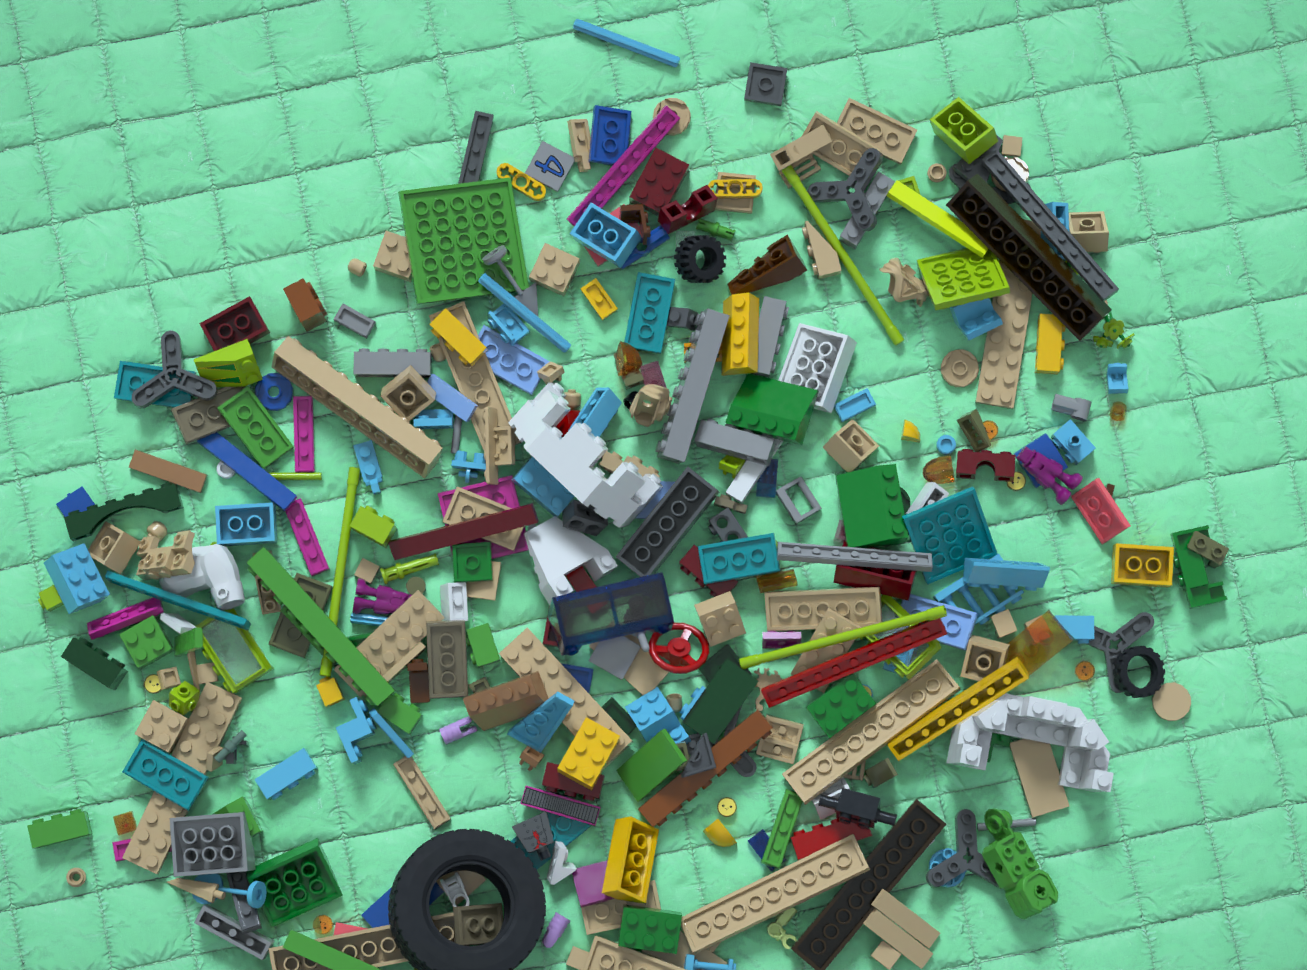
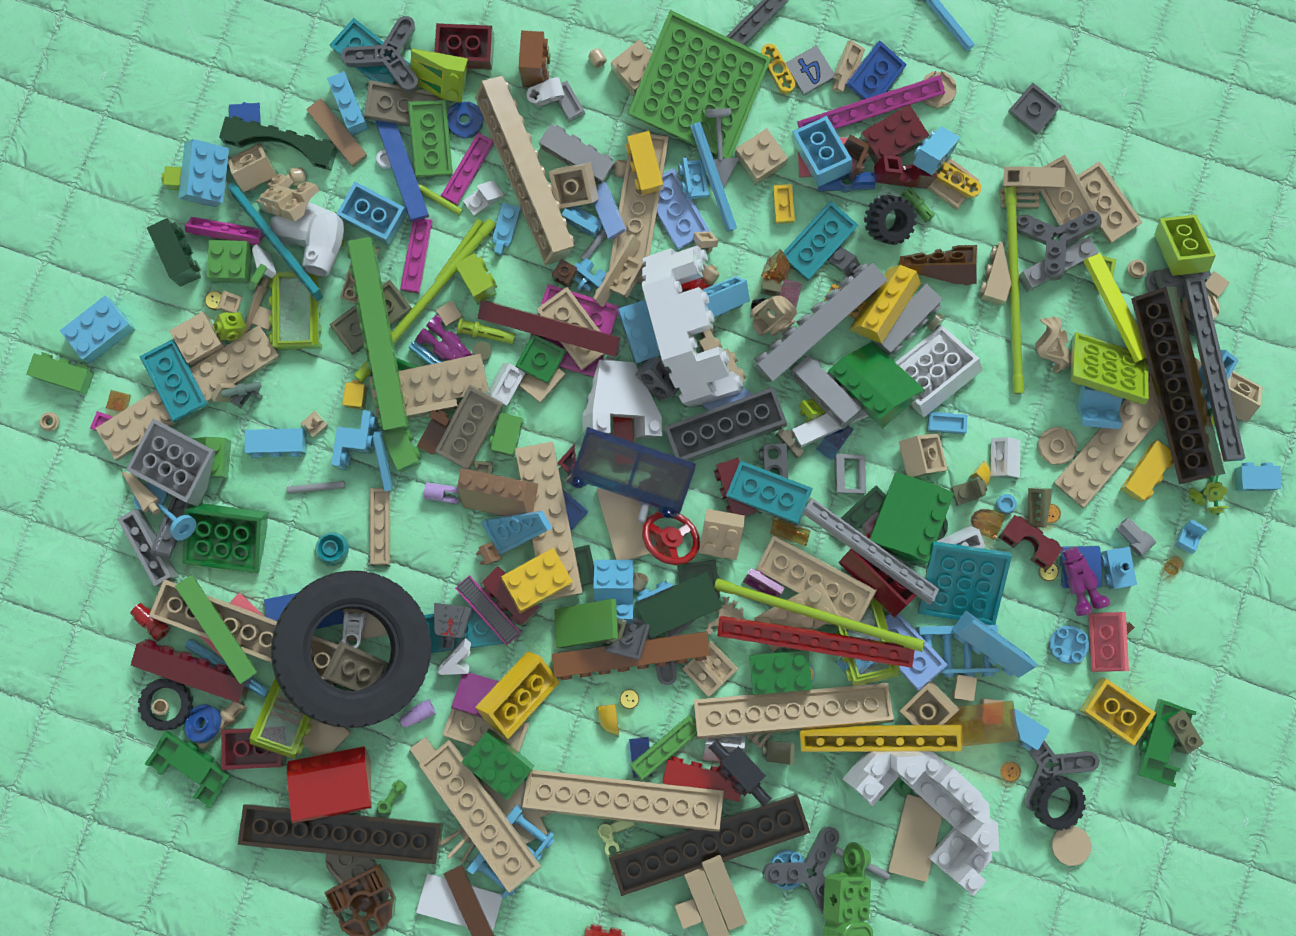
camera: 30 degrees right, 0 degrees up
clear orange tile [313,915,333,934] -> none
light grey tile [589,627,641,680] -> none
none -> medium azure brick [59,295,135,364]
none -> light grey bar [286,481,345,494]
none -> tan tile [301,411,328,438]
none -> teal hat [315,532,349,565]
none -> medium azure brick [327,72,369,135]
none -> lime bar [434,218,483,281]
none -> white slope [463,180,505,217]
none -> white piece [526,77,565,106]
none -> reddish brown bracket [552,259,577,289]
none -> dark green plate [841,485,886,530]
none -> medium azure brick [913,126,961,175]
none -> olive tile [927,314,945,332]
none -> olive bracket [951,477,987,506]
none -> white panel [991,437,1020,478]
none -> medium azure dish [1050,625,1089,664]
none -> medium azure brick [1235,462,1281,491]

